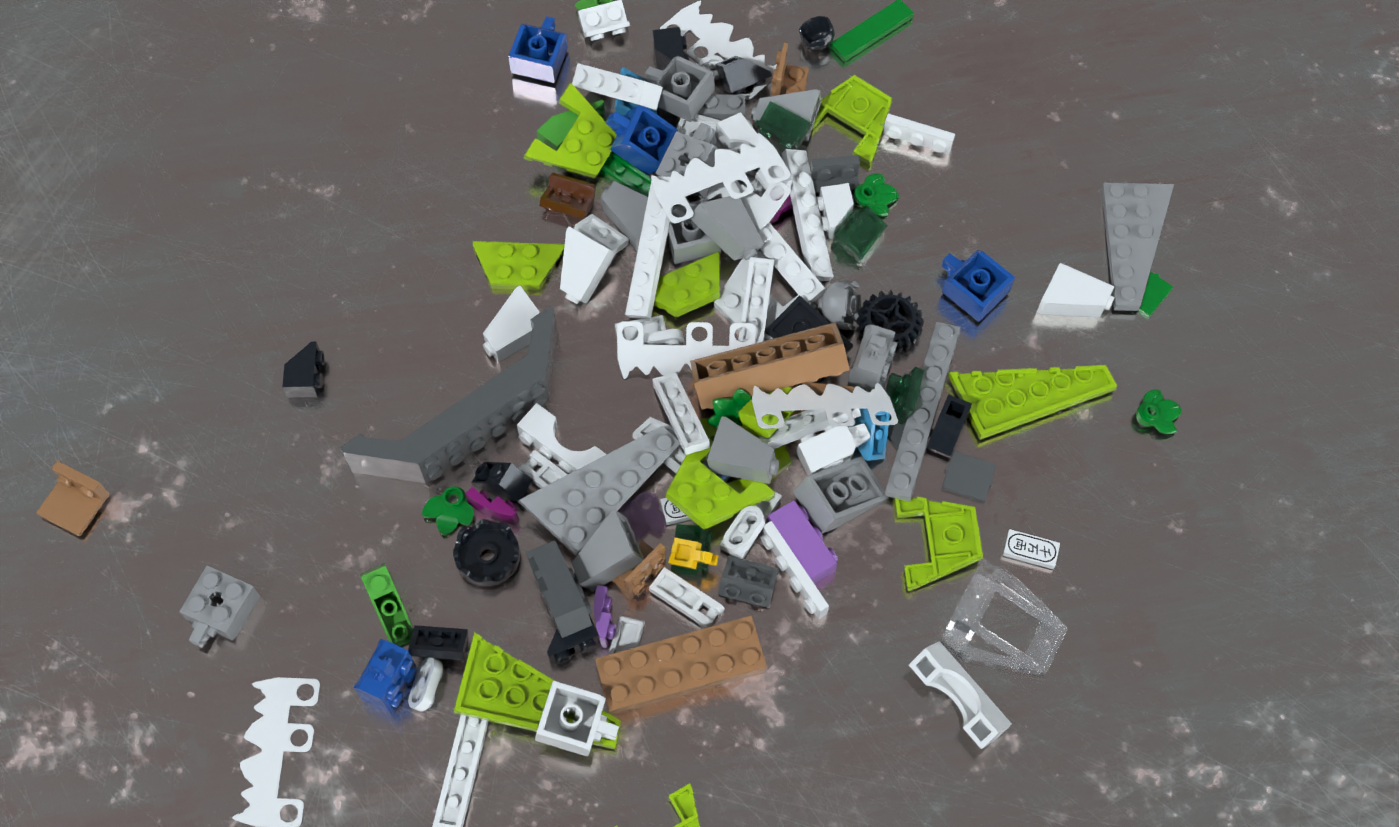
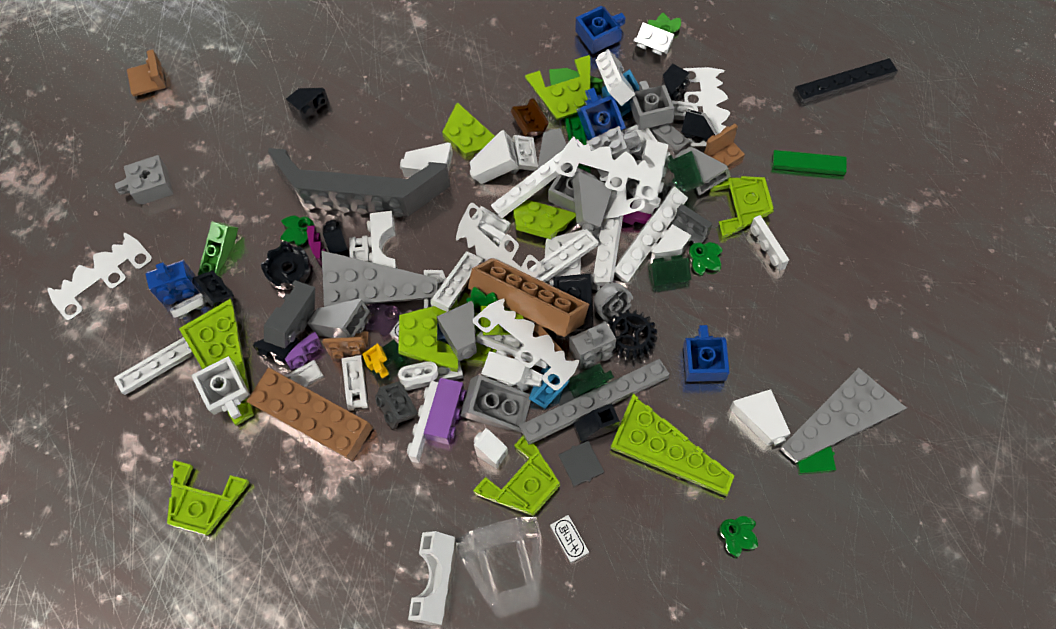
camera: 50 degrees right, 0 degrees up
black hair [799,16,835,50] -> none
none -> white slope [474,428,508,469]

